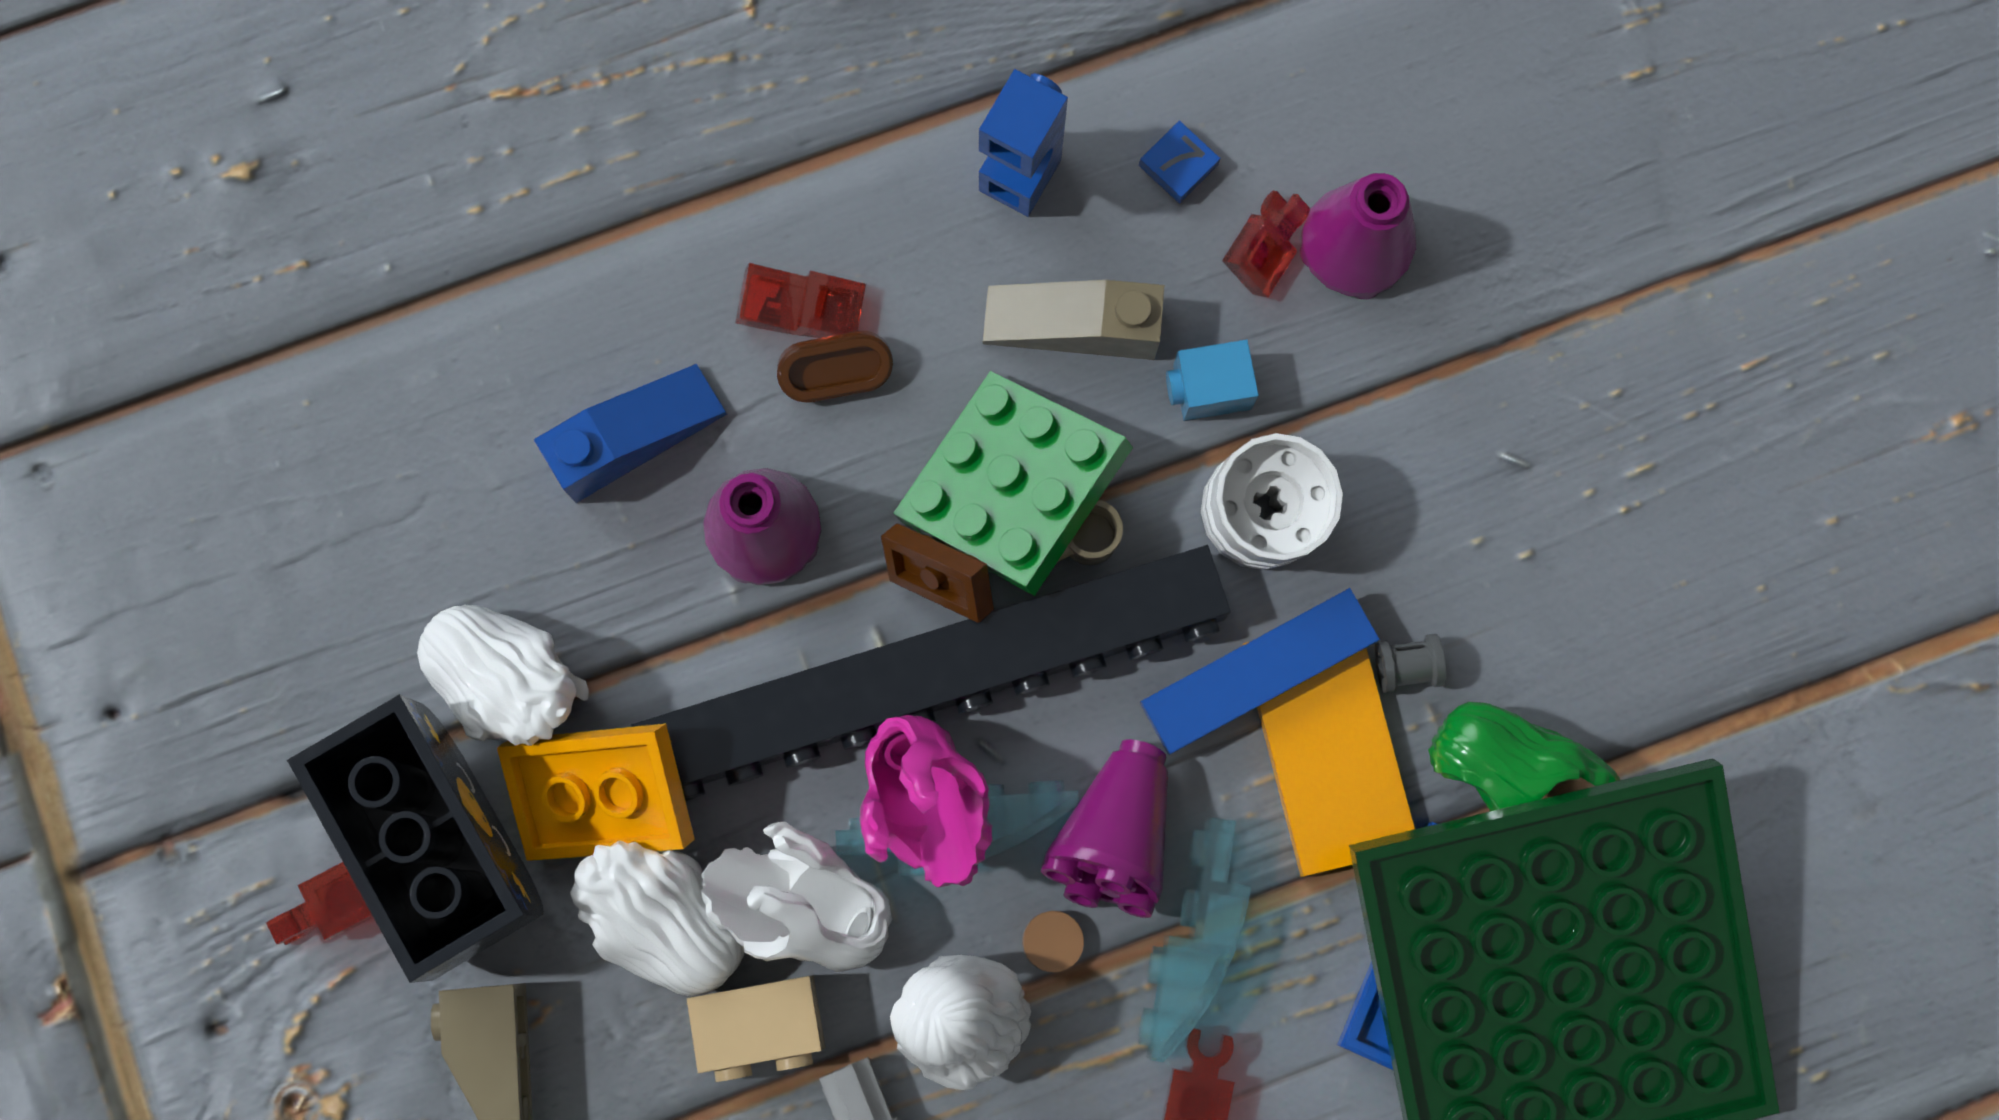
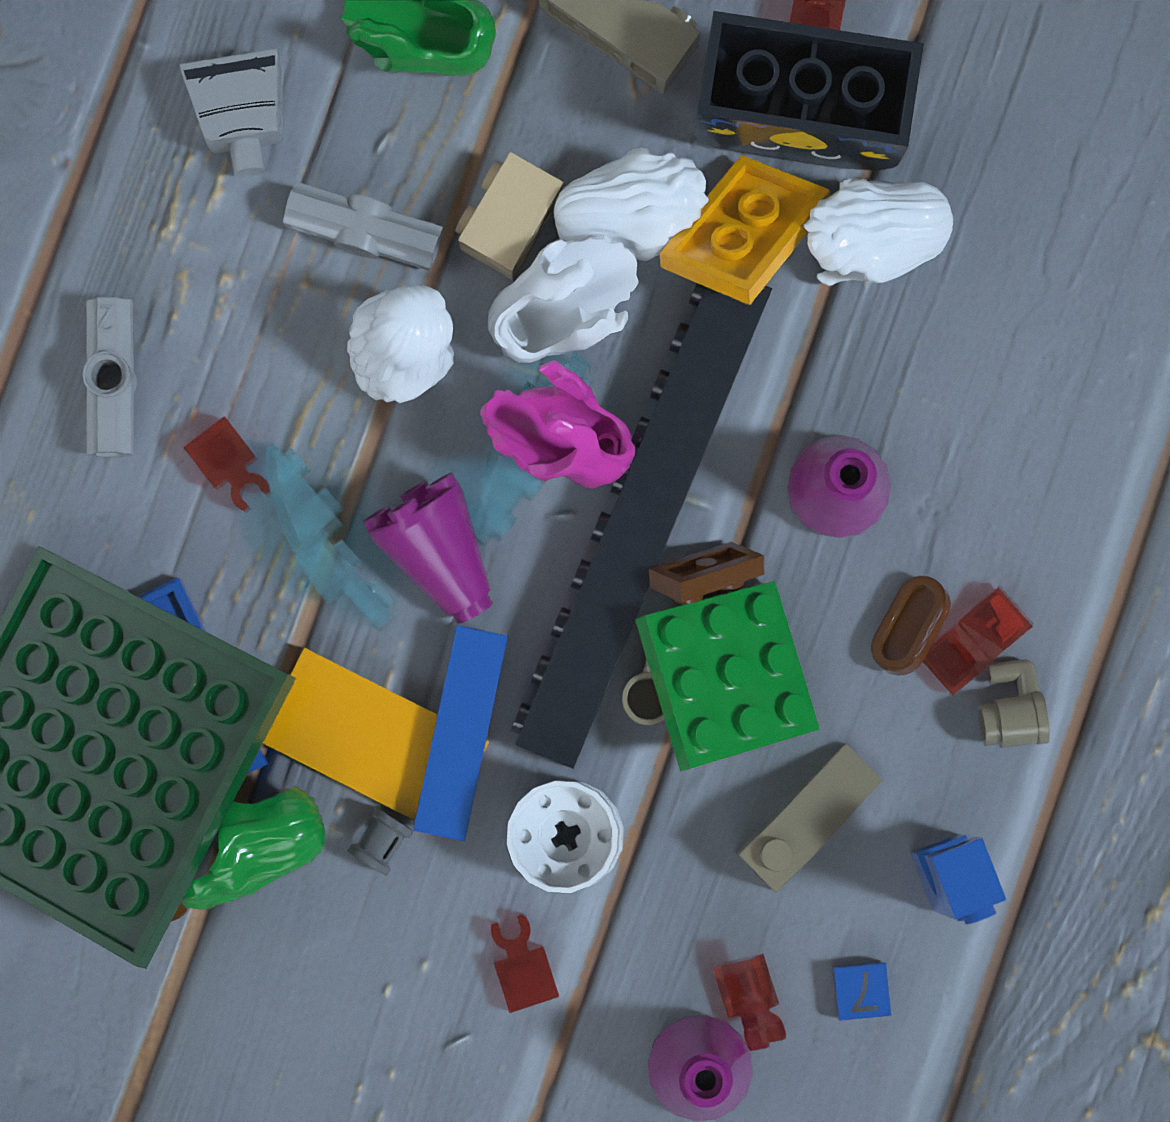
camera: 130 degrees right, 5 degrees up
blue slope [533,364,727,503] -> none
medium nougat tile [1022,911,1084,972] -> none
dark azure brick [1166,339,1259,421] -> none
none -> clear red plate [491,913,560,1013]
none -> dark tan piece [978,659,1050,748]

